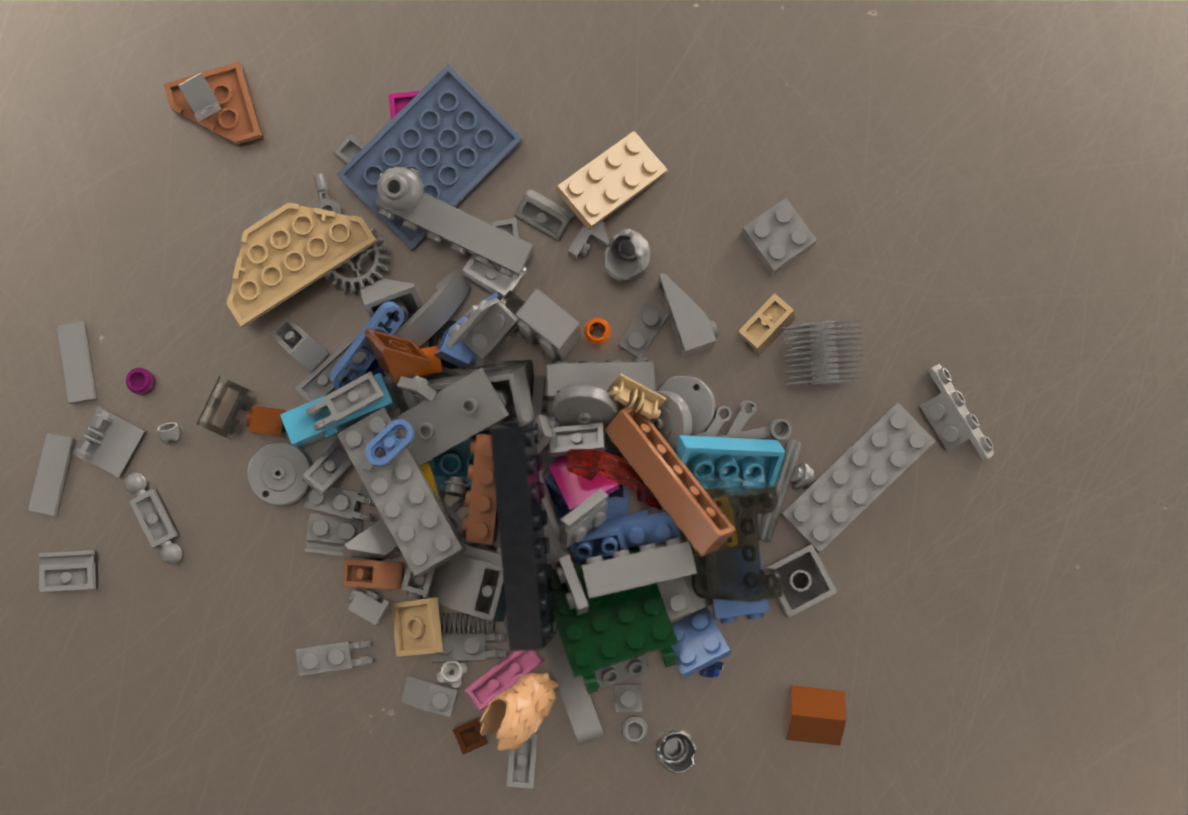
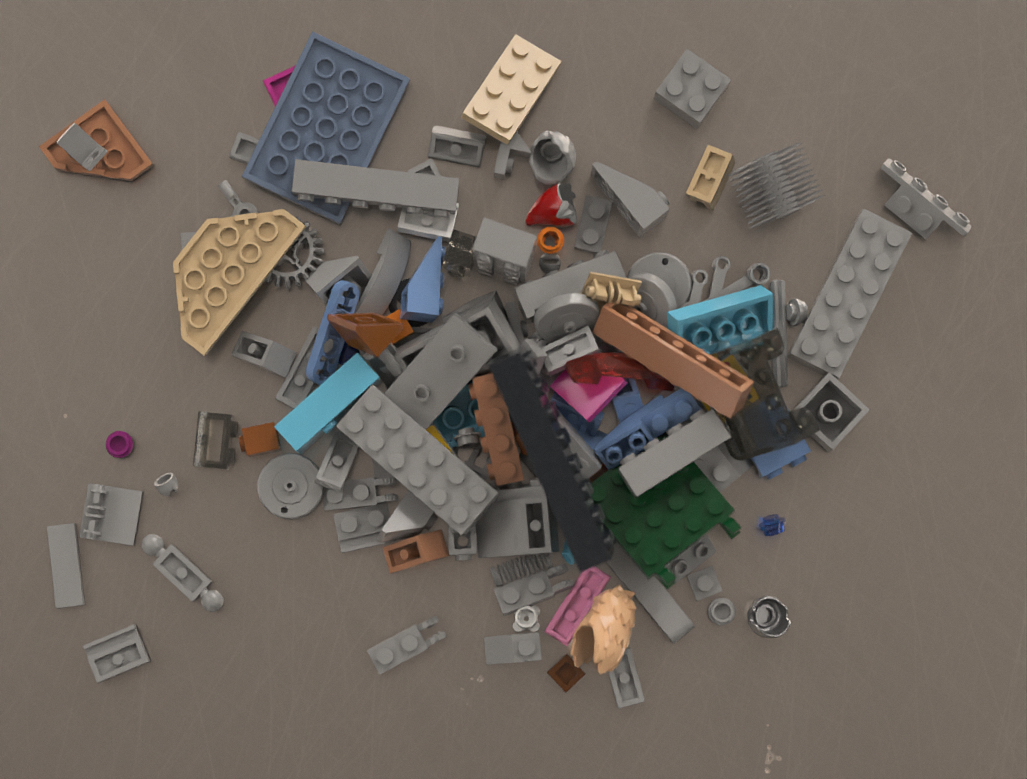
camera: 25 degrees left, 0 degrees up
light grey tile [56,321,97,404] -> none
light grey hinge [306,372,385,431] -> none
light grey brick [347,588,392,626] -> none
medium blue plate [365,419,415,467] -> none
light grey piece [377,167,424,214] -> none
tan plate [391,598,443,657] -> none
light grey plate [397,375,436,401] -> none
light grey bracket [445,297,518,359] -> none
light grey plate [556,555,589,616] -> none
light grey plate [560,489,608,548] -> none
medium blue plate [671,607,732,679] -> none
dark orange slope [786,685,846,746] -> none
none -> red hat [525,183,577,227]
none -> light grey hinge [539,253,561,274]

